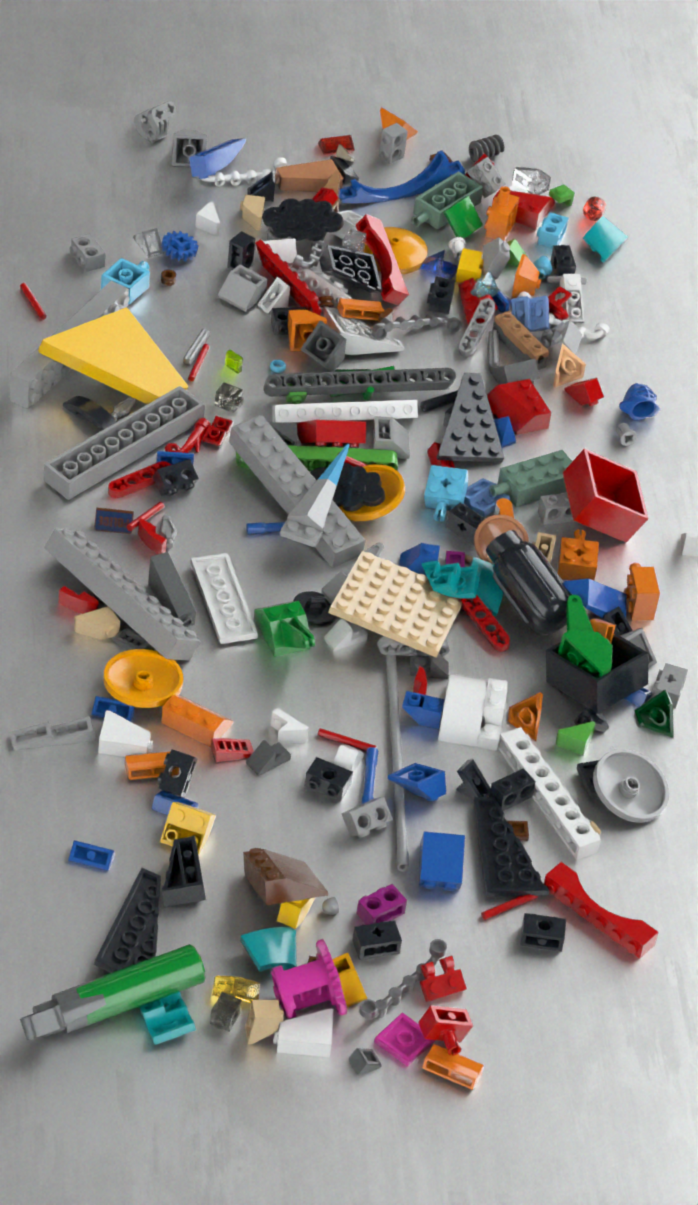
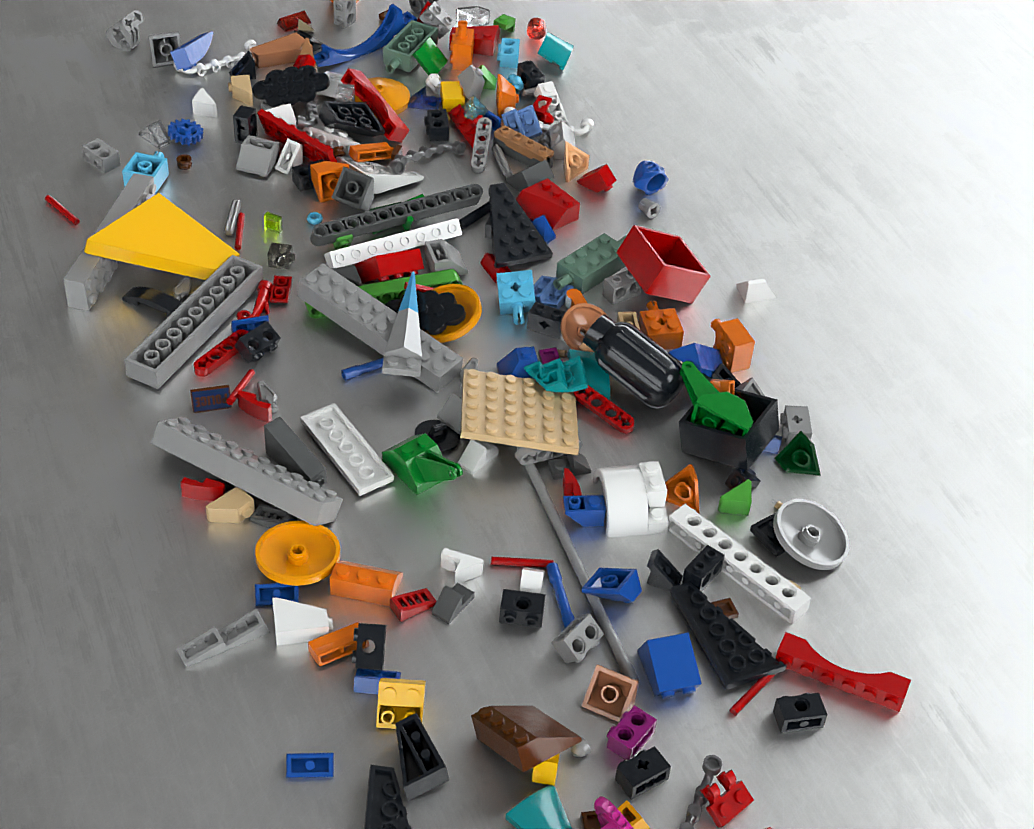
camera: 15 degrees left, 0 degrees up
none -> nougat slope [581,664,639,722]

